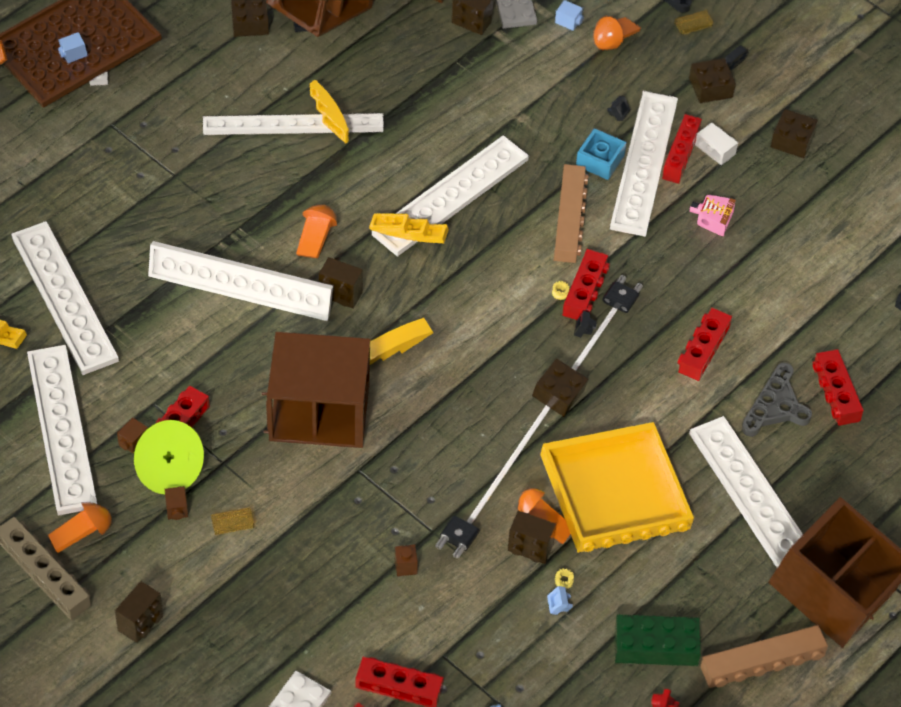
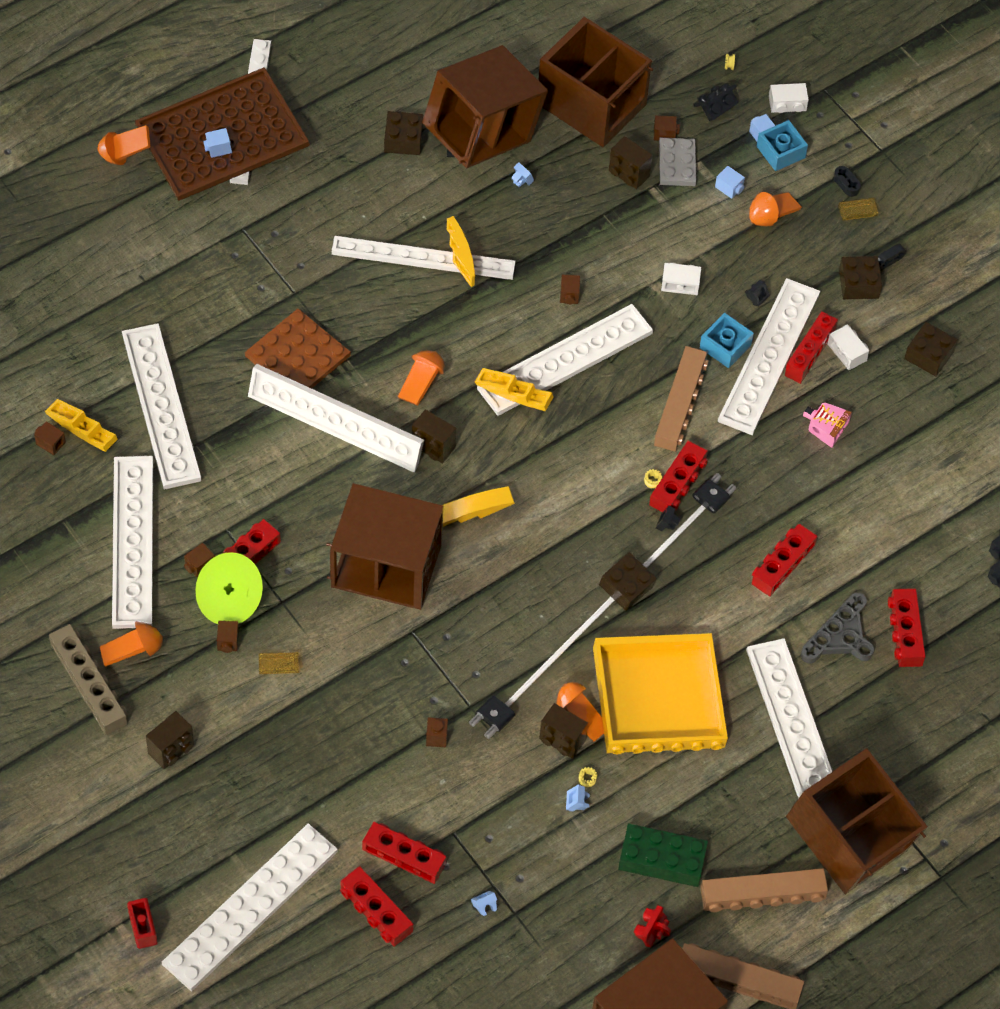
camera: 10 degrees right, 5 degrees up
none -> dark orange plate [245,309,351,389]
none -> light blue tile [512,163,534,187]
none -> reddish brown brick [560,274,580,305]
none -> white brick [661,263,701,295]

